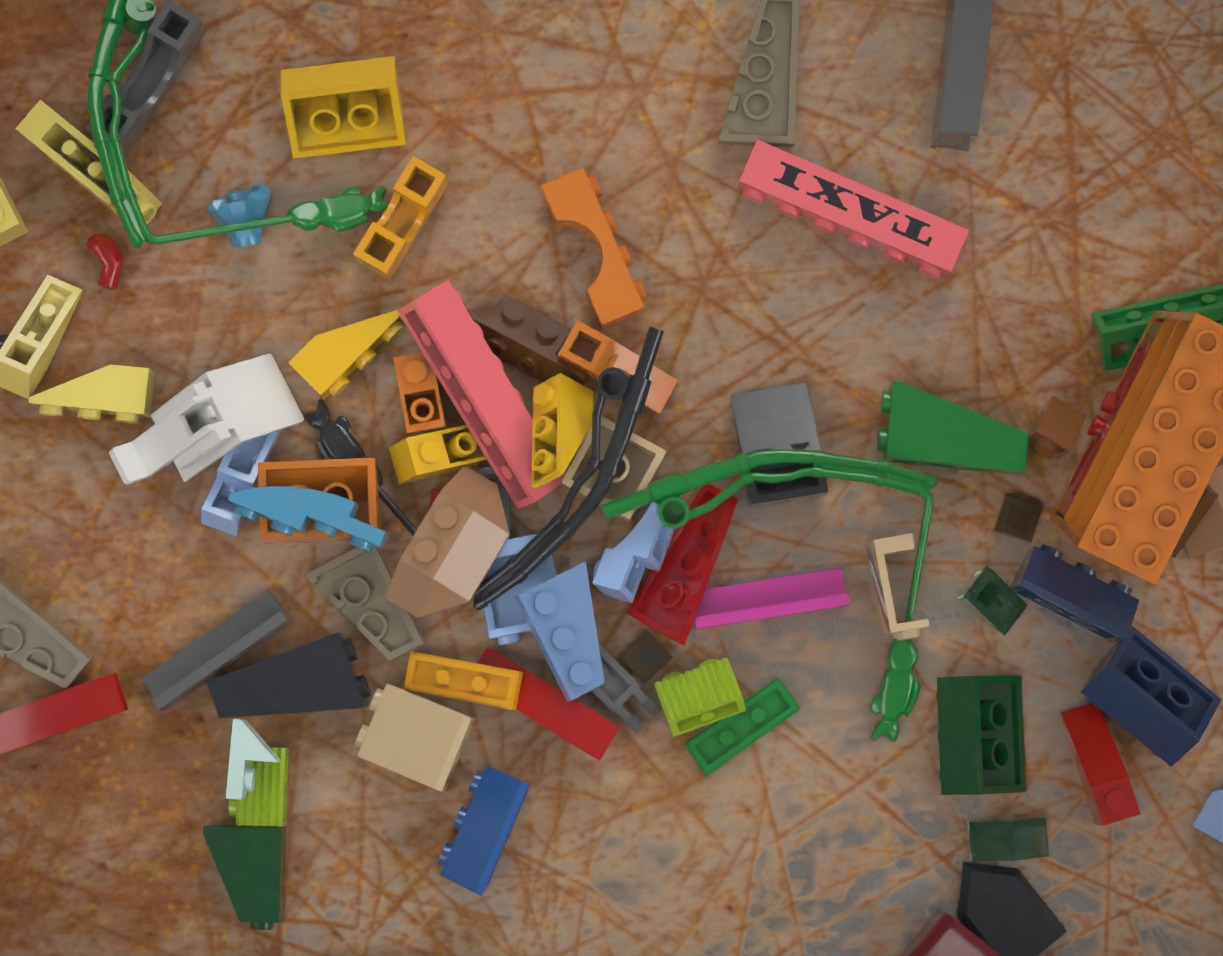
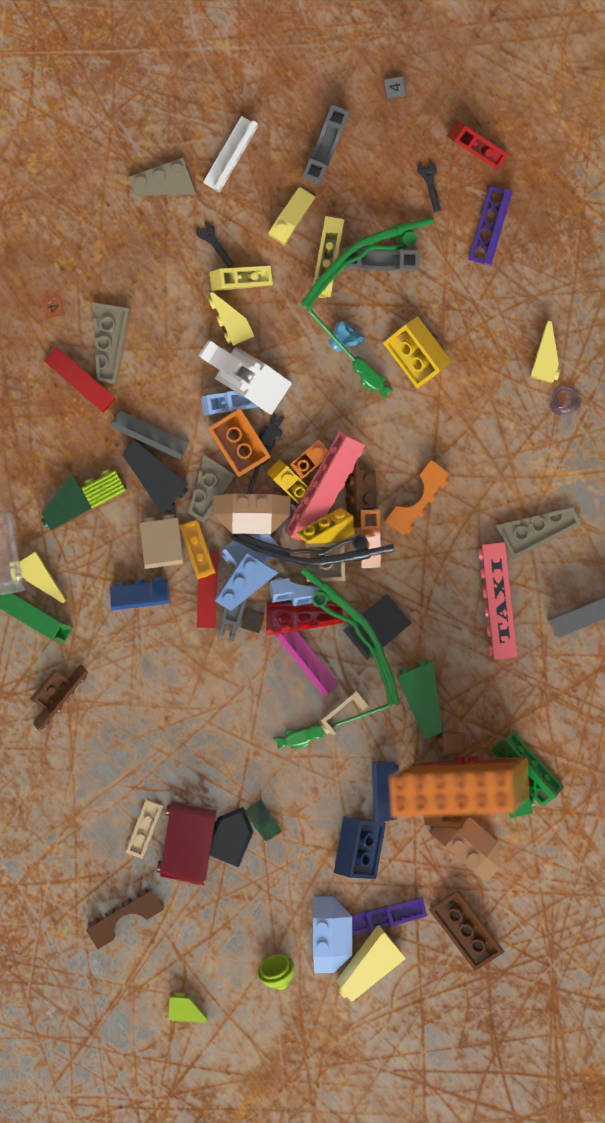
camera: 55 degrees right, 5 degrees up
red arm [87,234,124,290] -> none
light aqua slope [226,719,281,800] -> none
dark azure slope [228,486,389,552] -> none
yellow slope [288,310,404,400] -> none
light orange arch [353,156,449,281] -> none
lime brick [654,657,746,737] -> none
green tile [684,677,801,776] -> none
dark green slope [936,675,1026,795] -> none
clear green slope [956,566,1028,636] -> none
dark brown tile [993,494,1043,543] -> none
red slope [1060,703,1141,826] -> none

